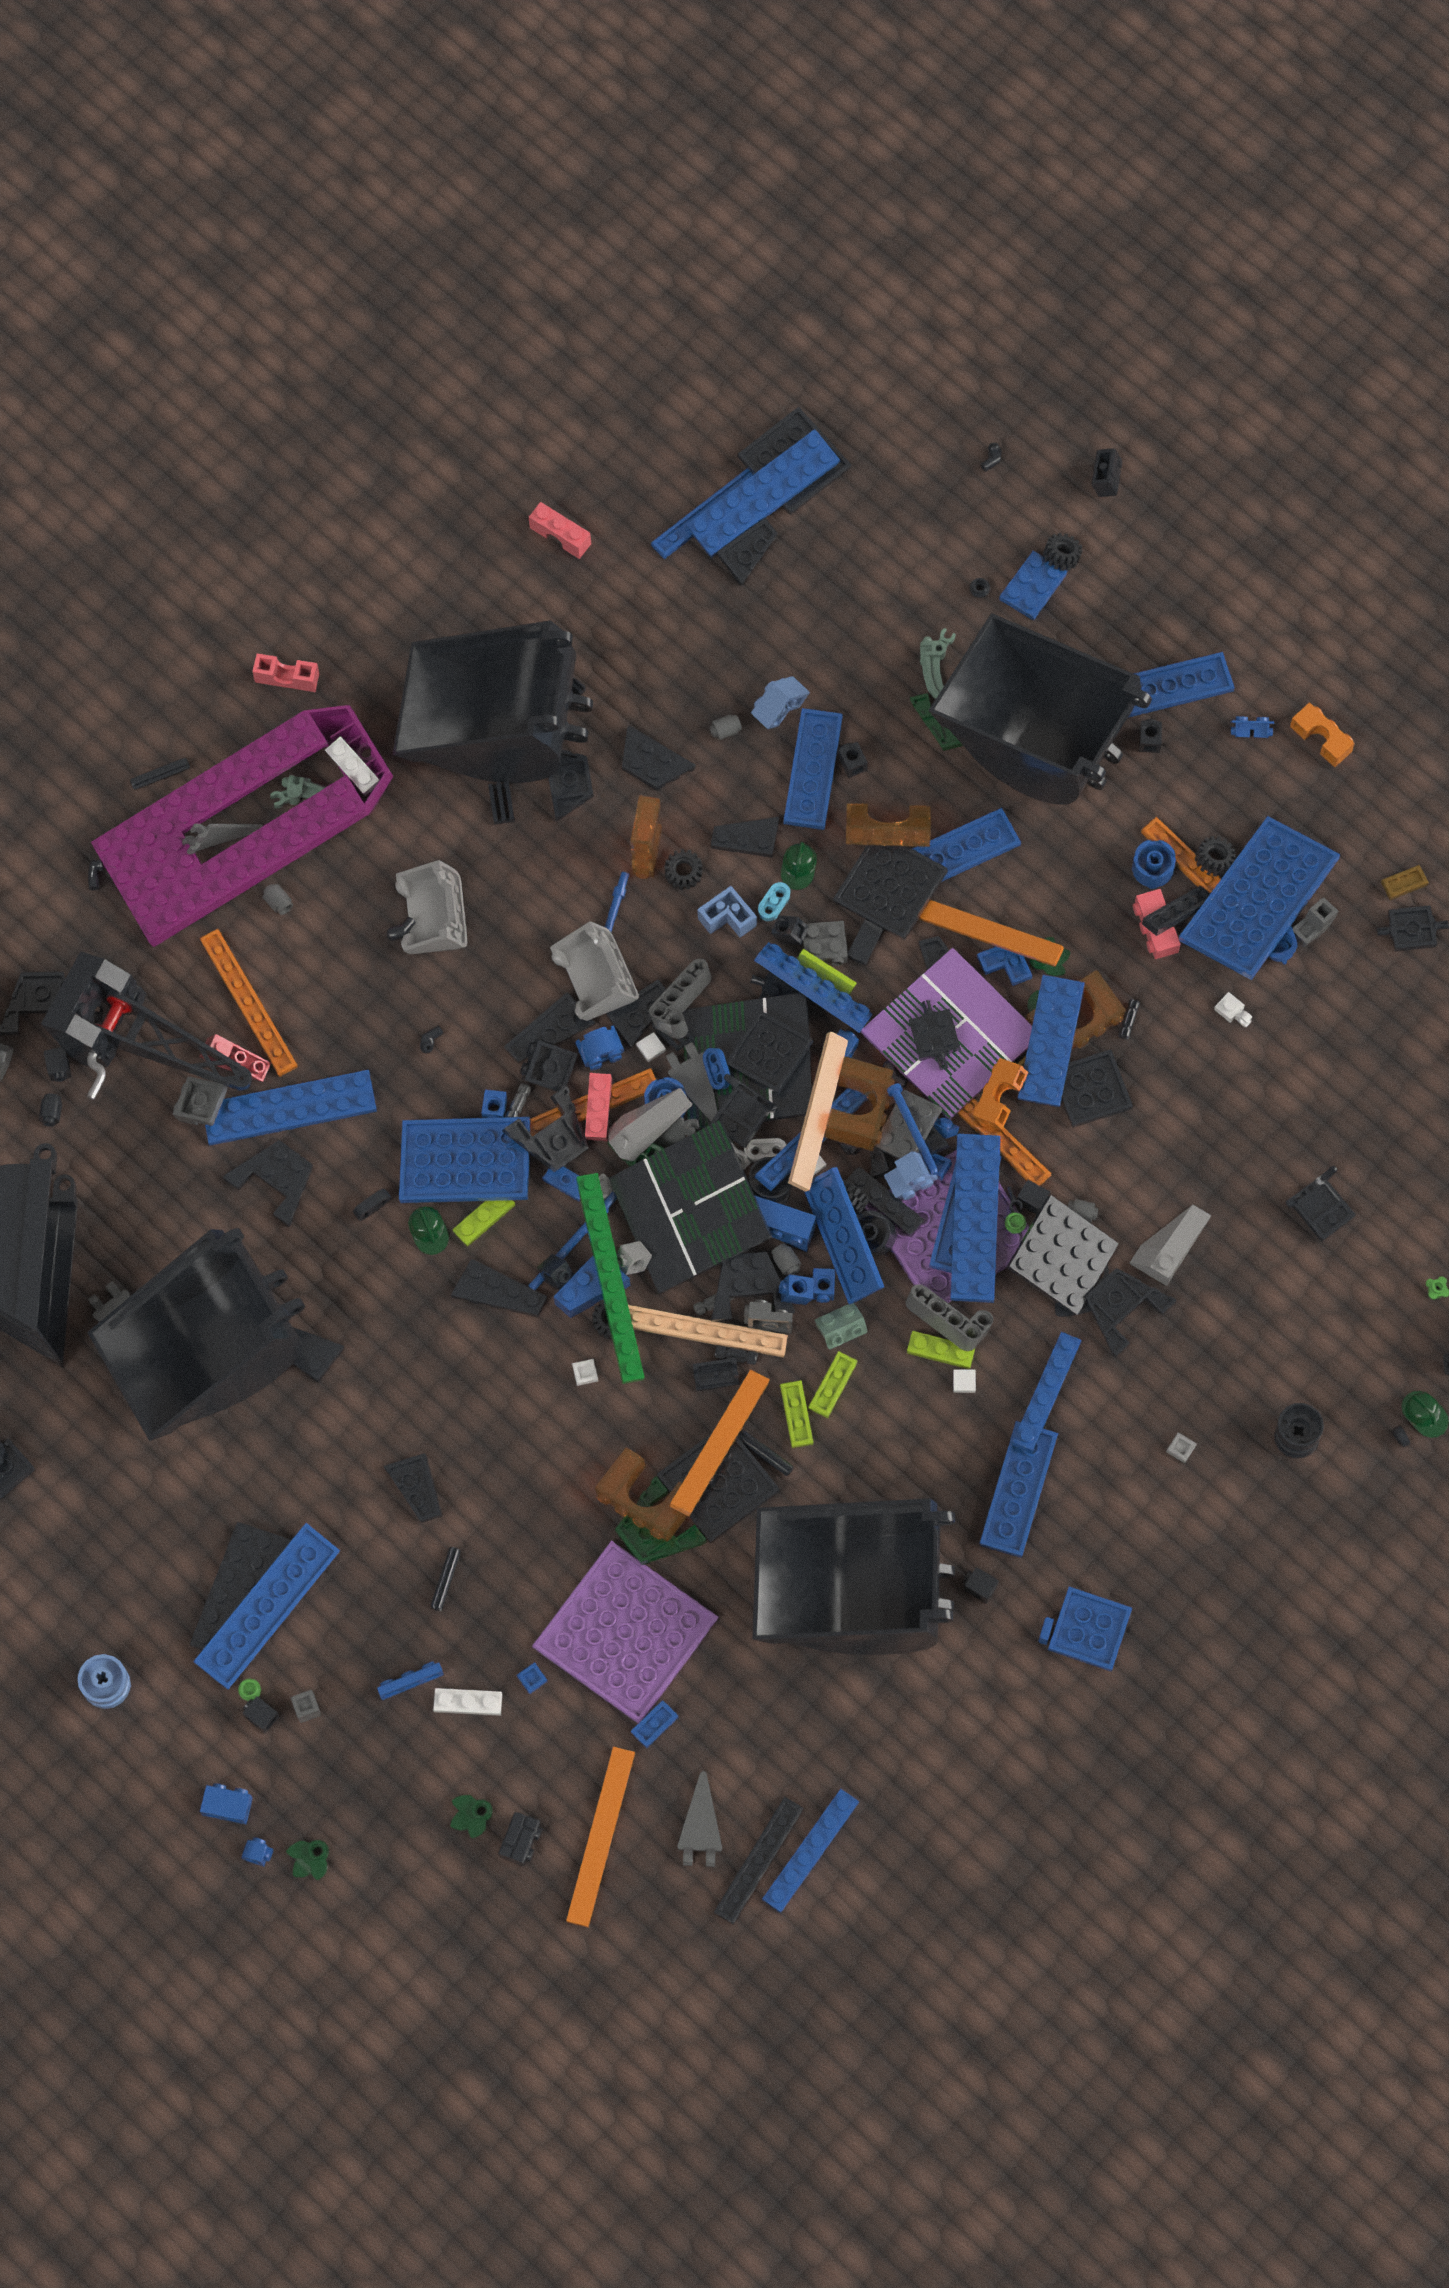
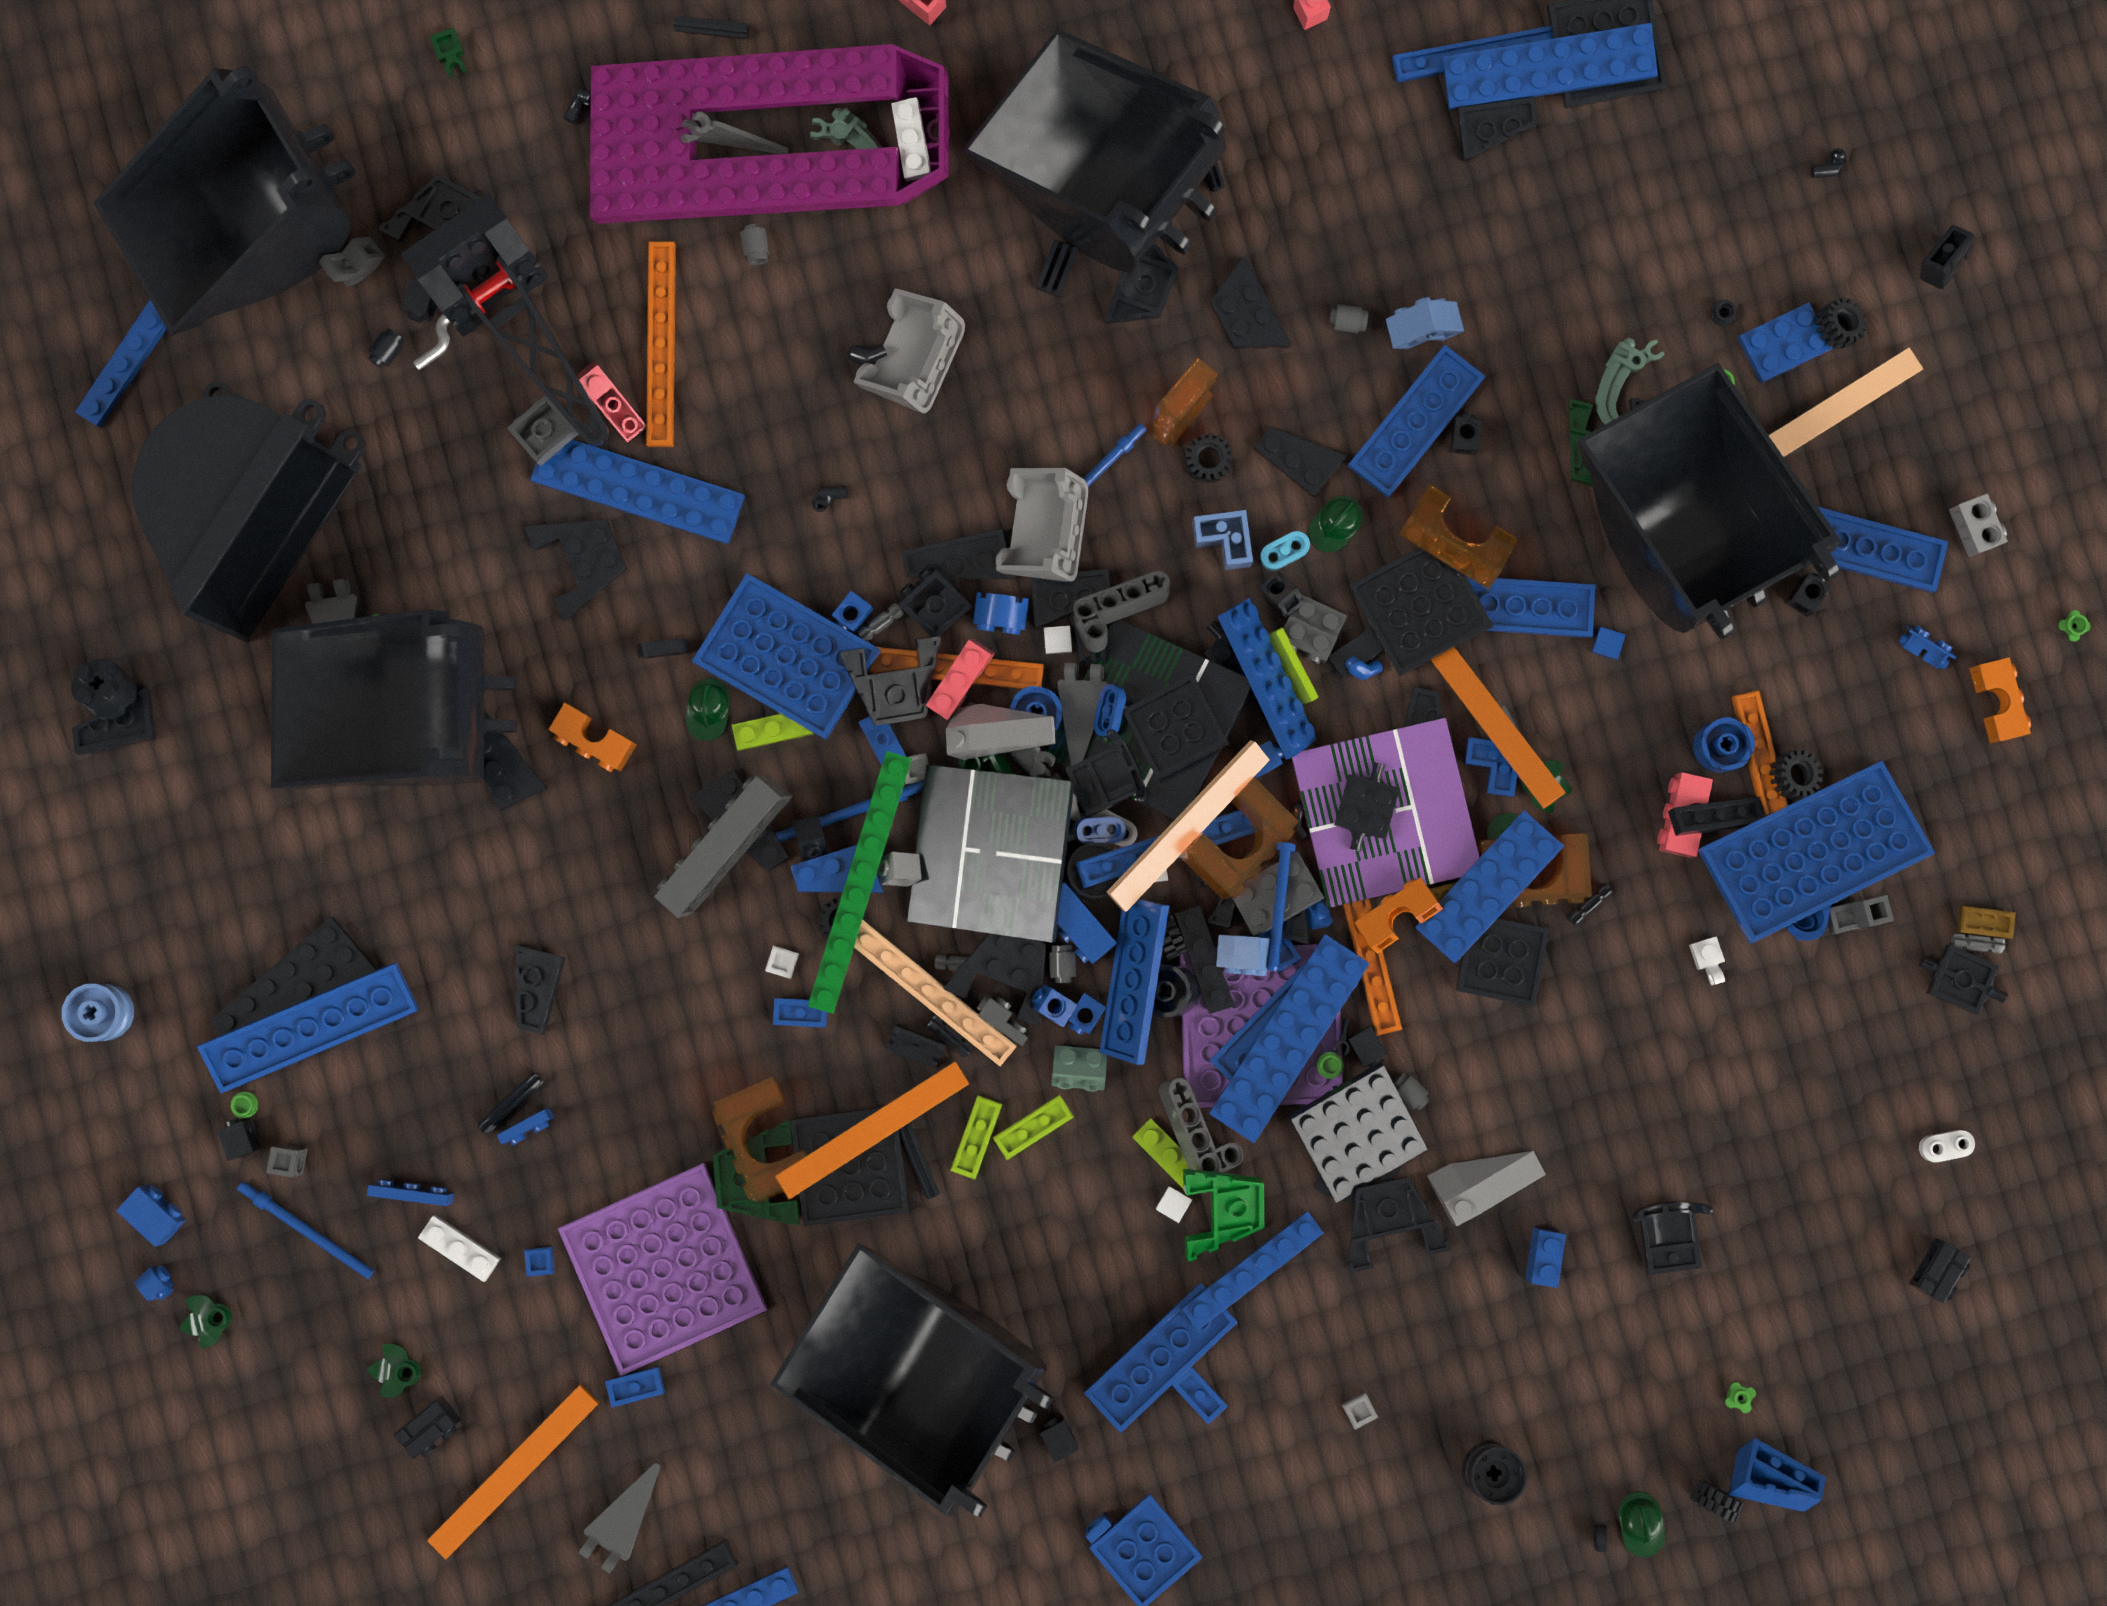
camera: 30 degrees right, 15 degrees up
none -> blue bar [237,1181,374,1279]
none -> blue plate [497,1108,554,1146]
none -> orange arch [548,703,637,772]
none -> dark grey brick [654,775,793,918]
none -> blue plate [773,998,828,1028]
none -> blue plate [1073,816,1126,844]
none -> blue plate [1172,1366,1228,1425]
none -> green wing [1183,1169,1264,1262]
none -> blue arm [1345,656,1383,680]
none -> blue brick [1525,1227,1566,1288]
none -> blue tile [1591,627,1625,660]
none -> light nougat tile [1769,348,1923,457]
none -> light grey brick [1949,494,2008,557]
none -> dark grey axle [1950,932,2005,953]
none -> bright green plate [2058,610,2091,642]

